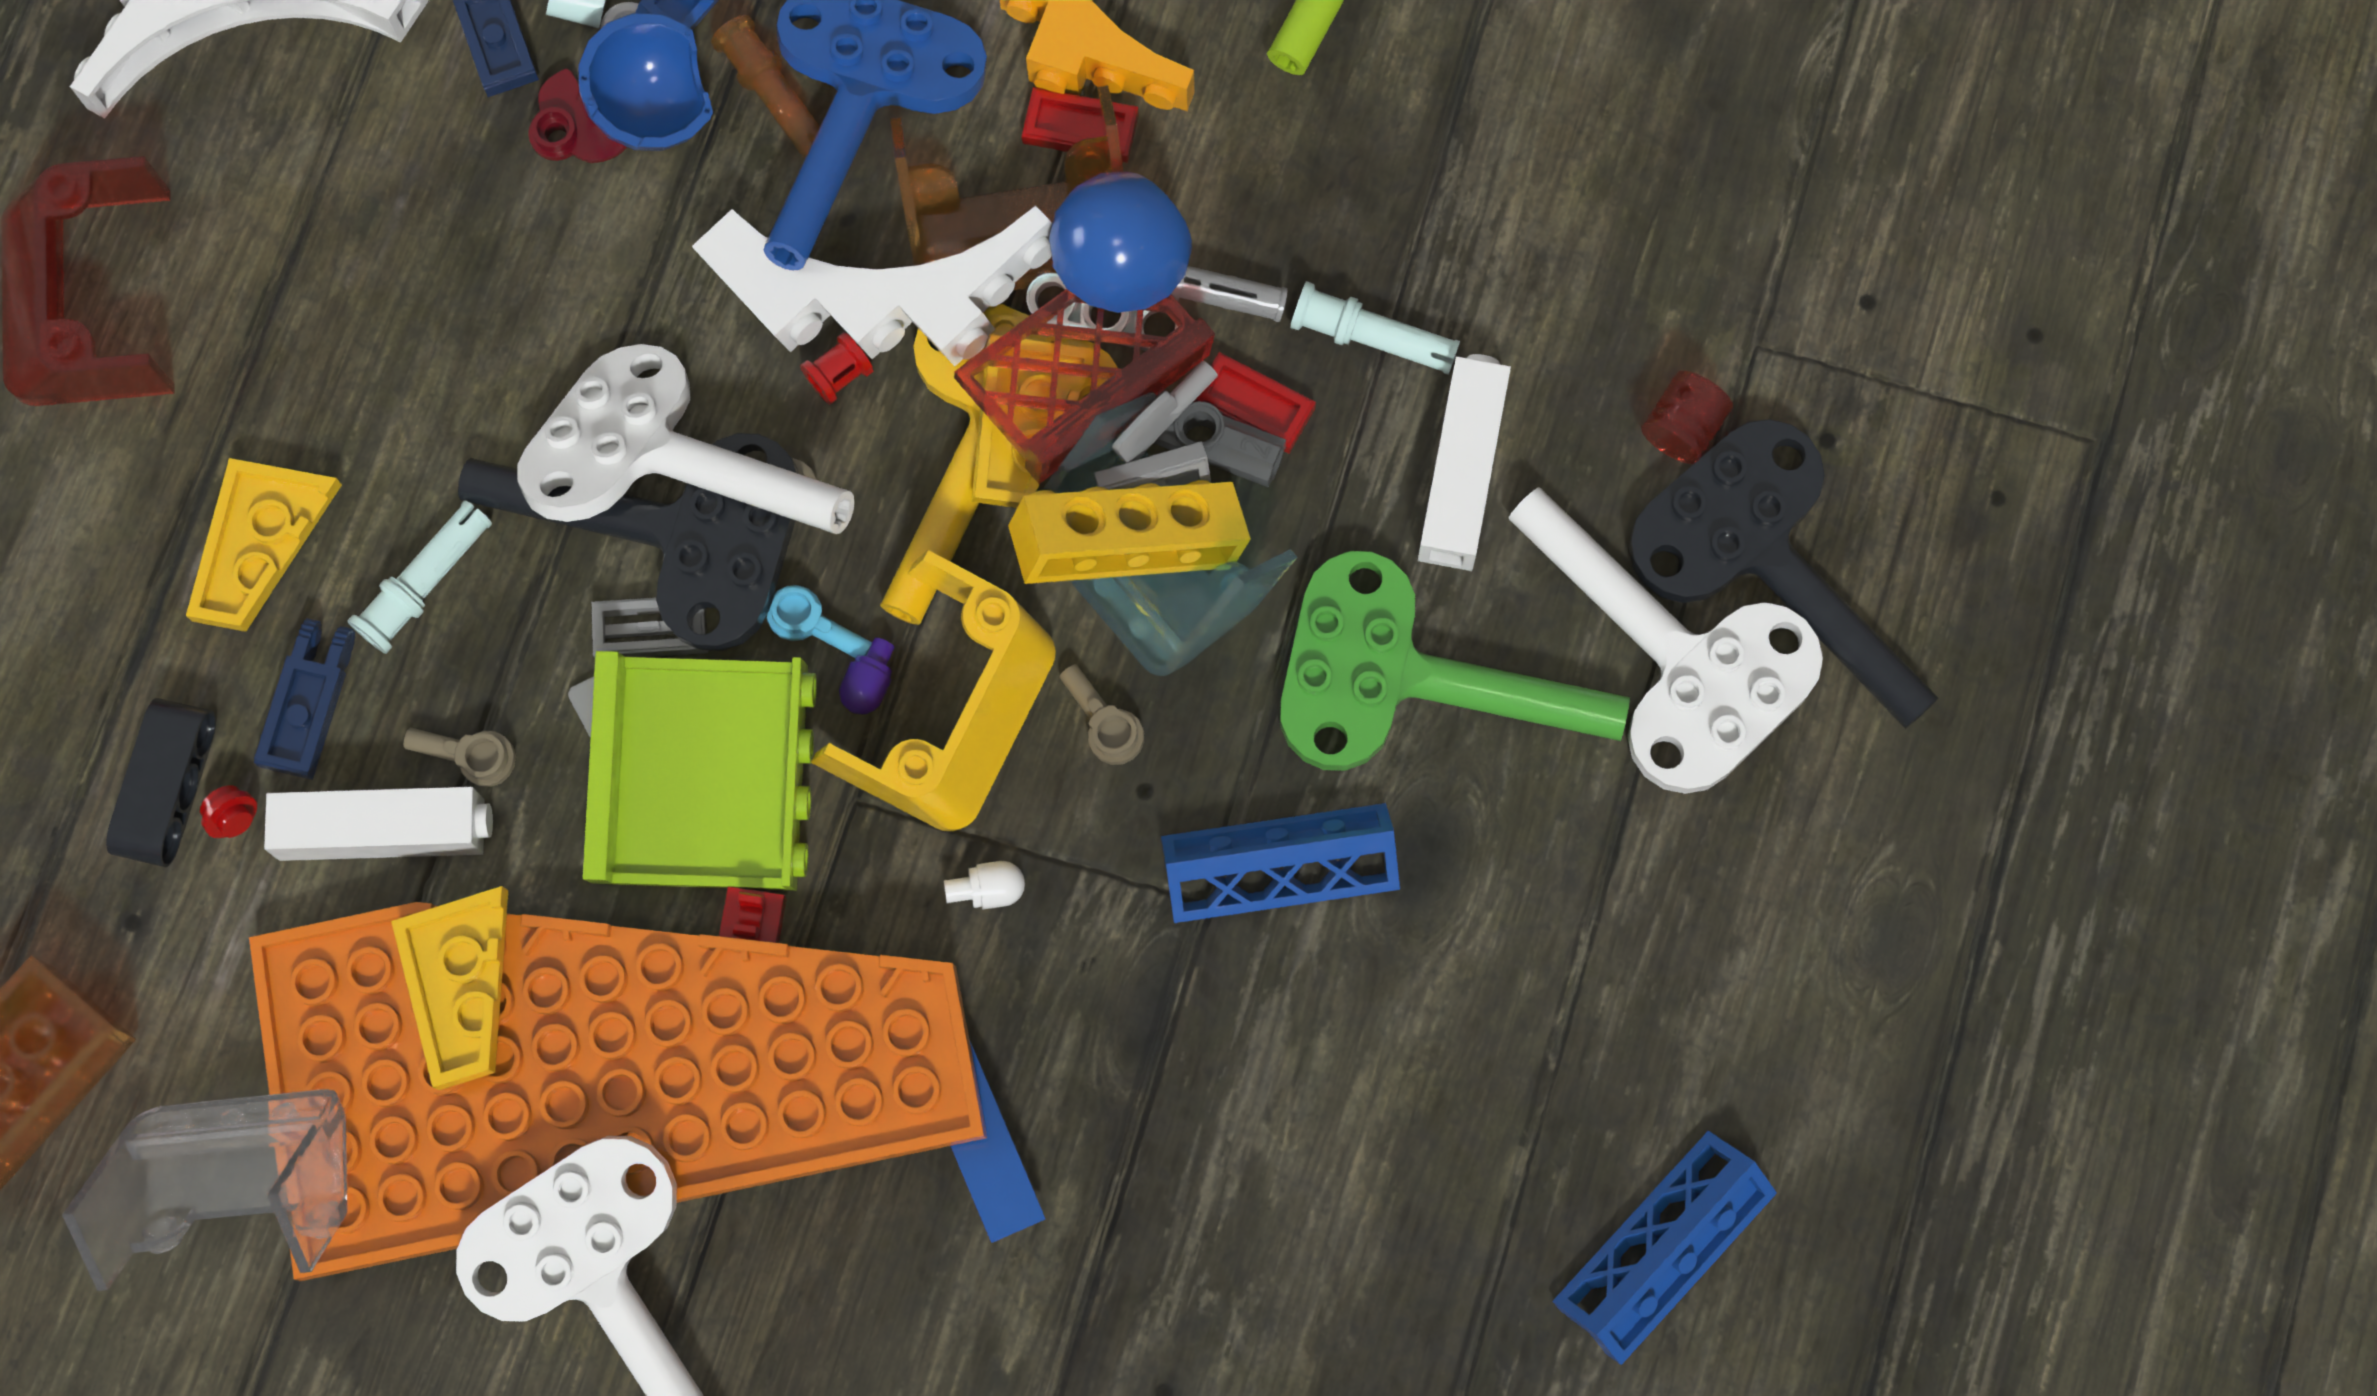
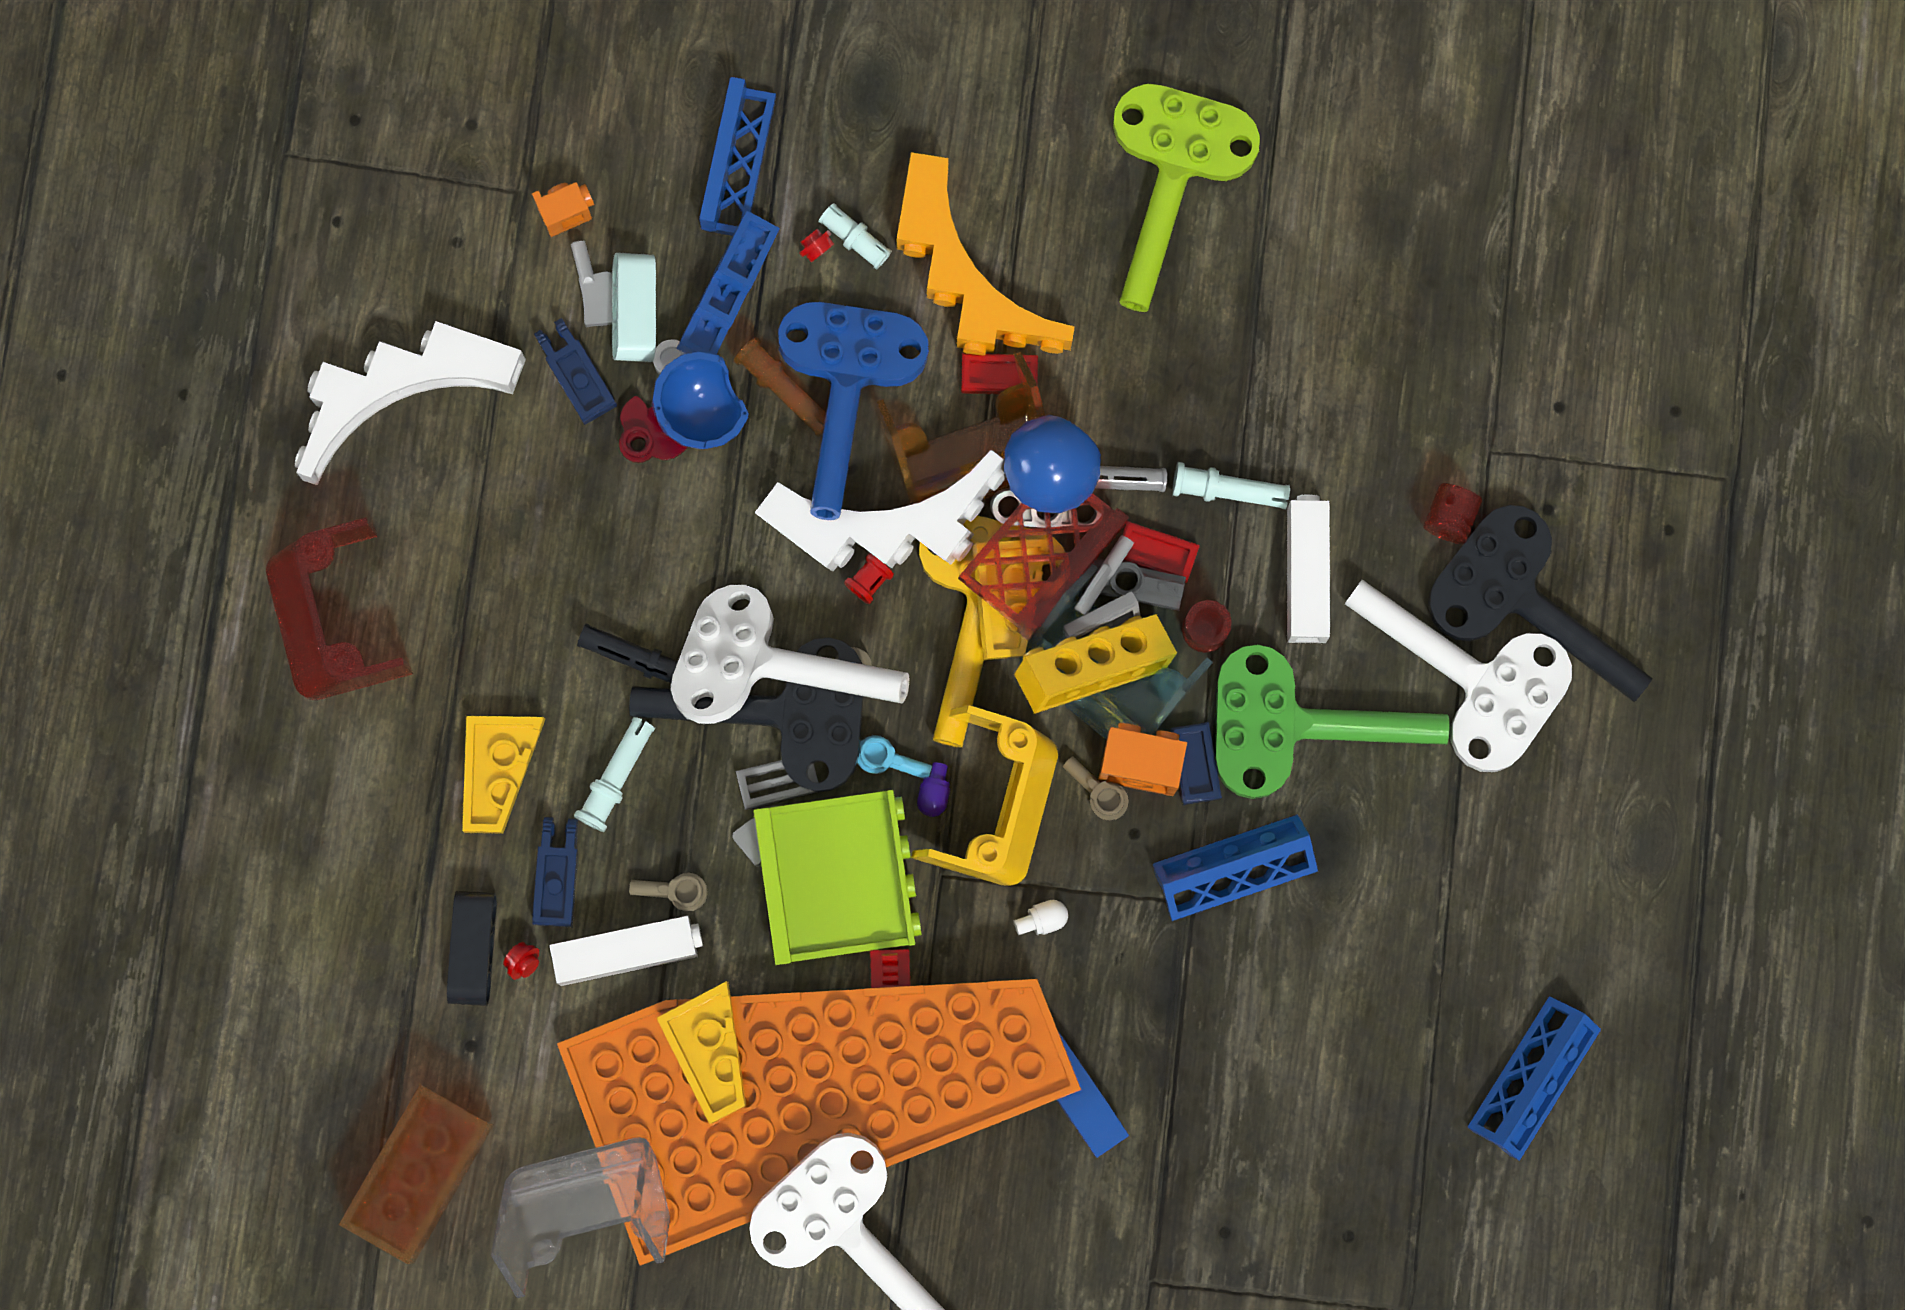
camera: 15 degrees left, 5 degrees up
none -> black pin [577,623,678,683]
none -> orange slope [1098,723,1187,796]
none -> dark blue tile [1170,722,1222,805]
none -> clear red piece [1182,600,1232,653]

